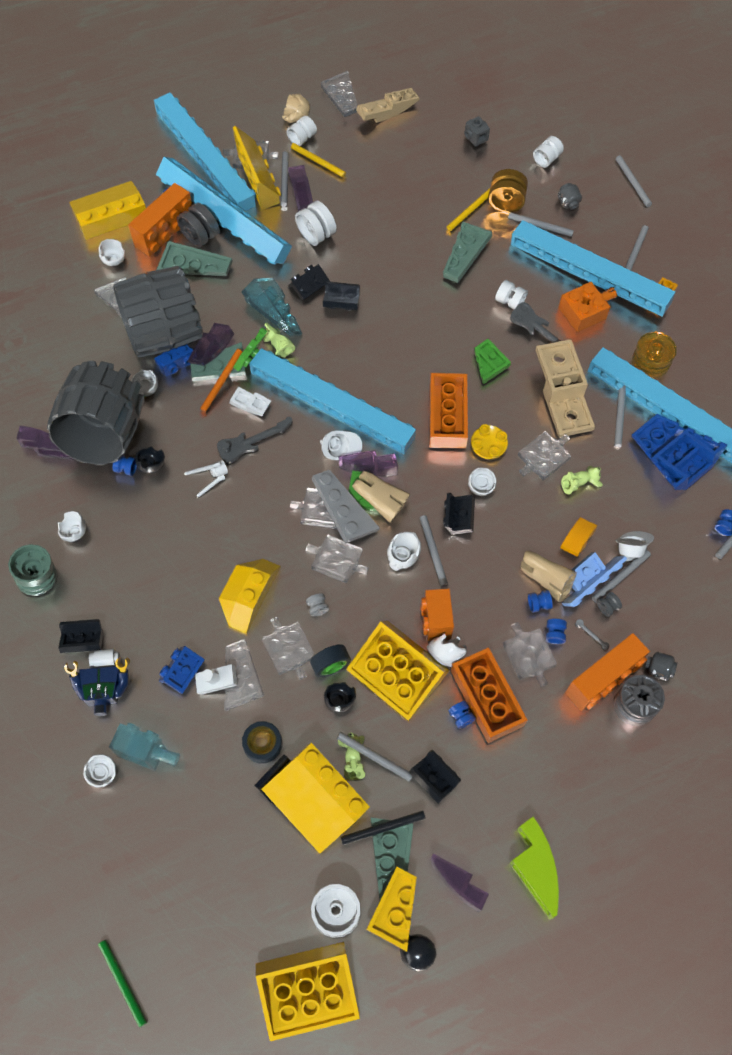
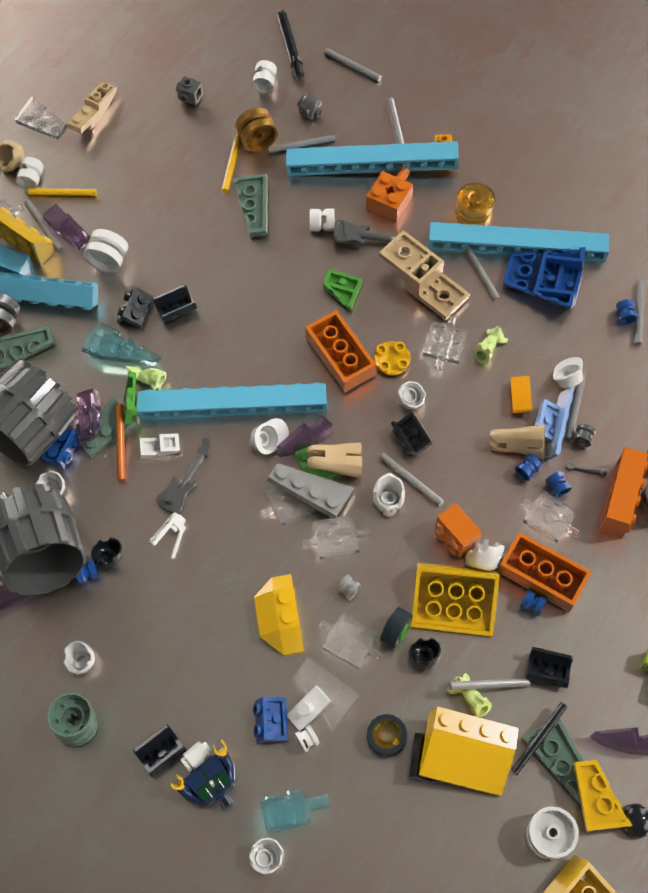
camera: 30 degrees left, 0 degrees up
none -> black axle [277,10,304,79]
none -> white wheel [295,725,320,752]

